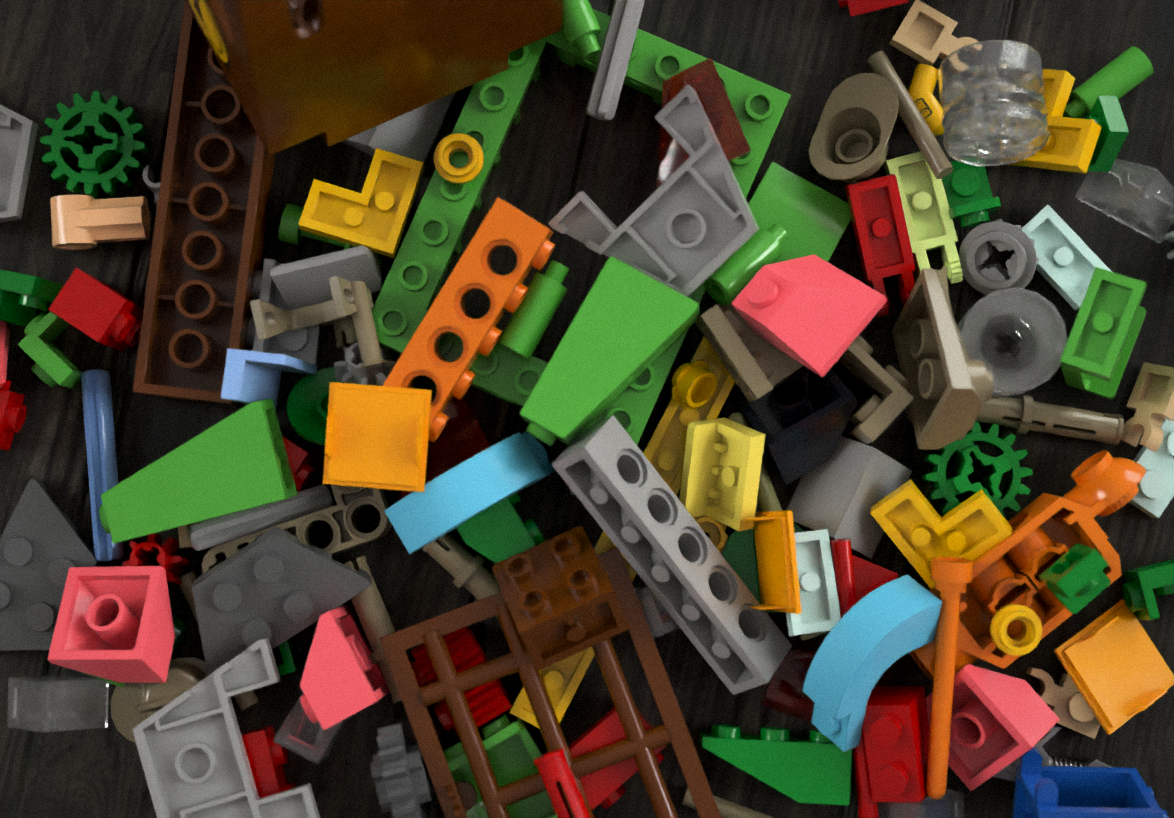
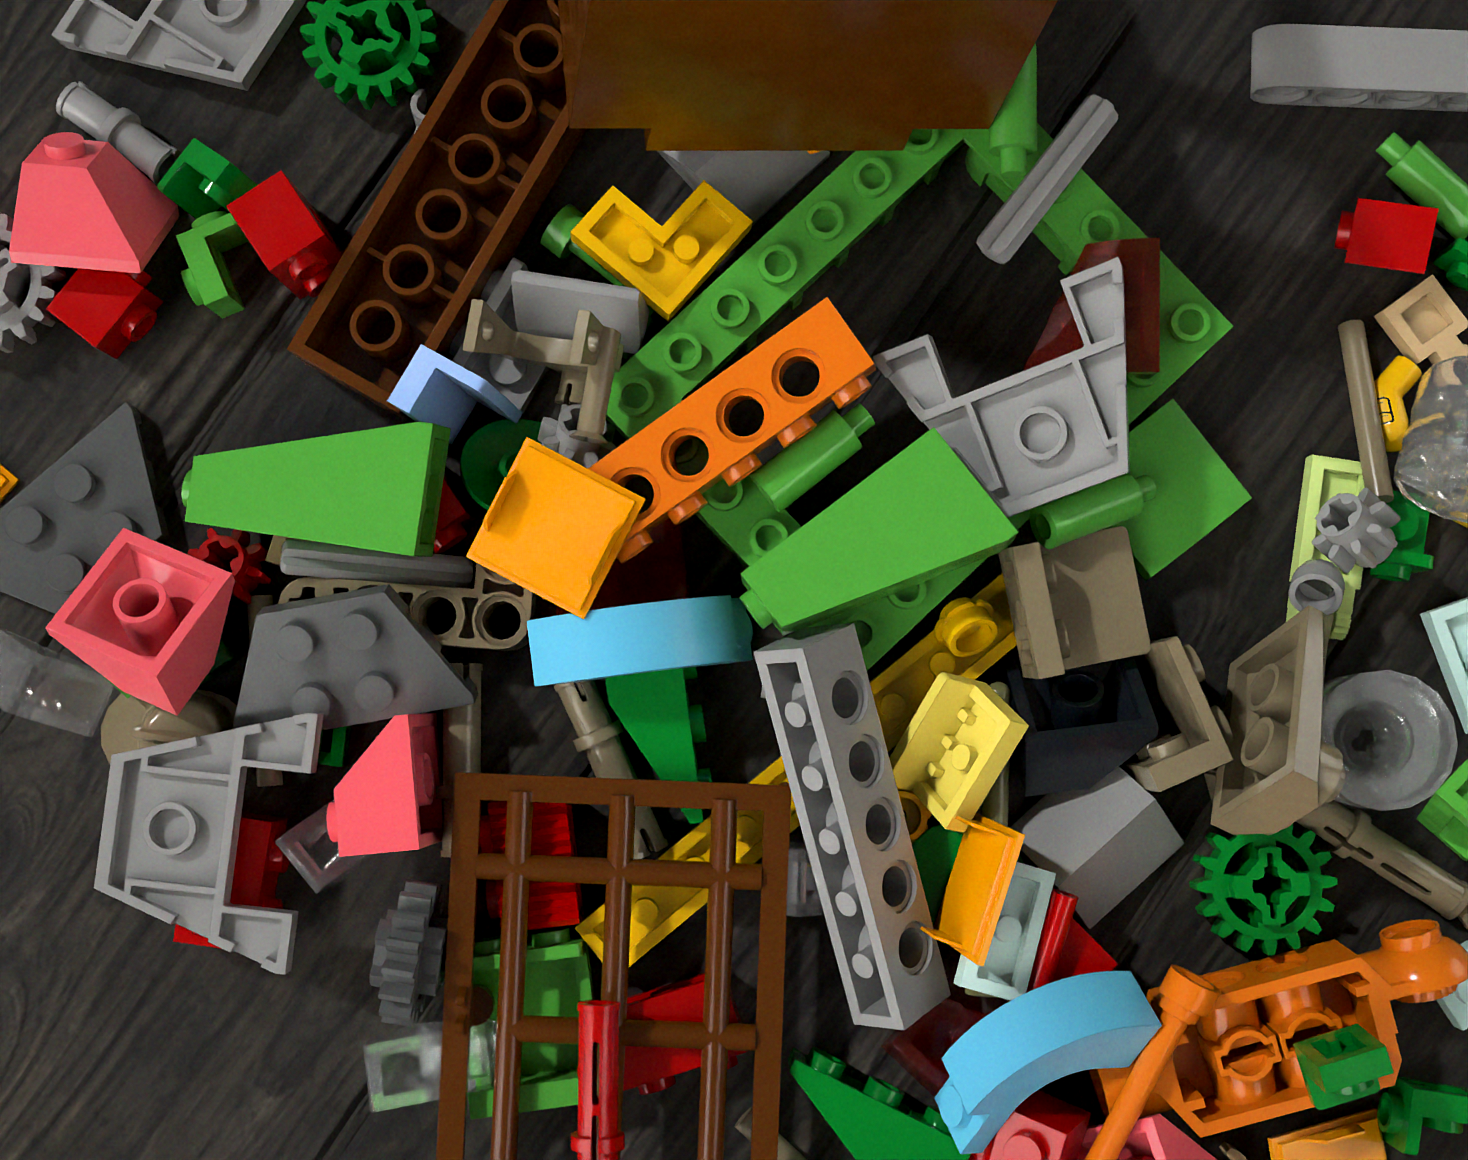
camera: 25 degrees right, 0 degrees up
light nougat piece [50,195,151,250] -> none
medium blue axle [81,369,124,562] -> none
yellow plate [434,133,484,184] -> none
reddish brown bracket [492,526,630,671] -> none
coral slope [731,254,888,378] -> none
dark tan piece [809,73,899,184] -> none
red hinge [845,174,916,317] -> none
yellow plate [870,479,1013,589] -> none
light grey gear [959,219,1039,297] -> none
yellow plate [990,604,1042,656] -> none
none -> light grey hinge [1288,559,1345,615]
none -> light grey gear [1312,488,1401,573]

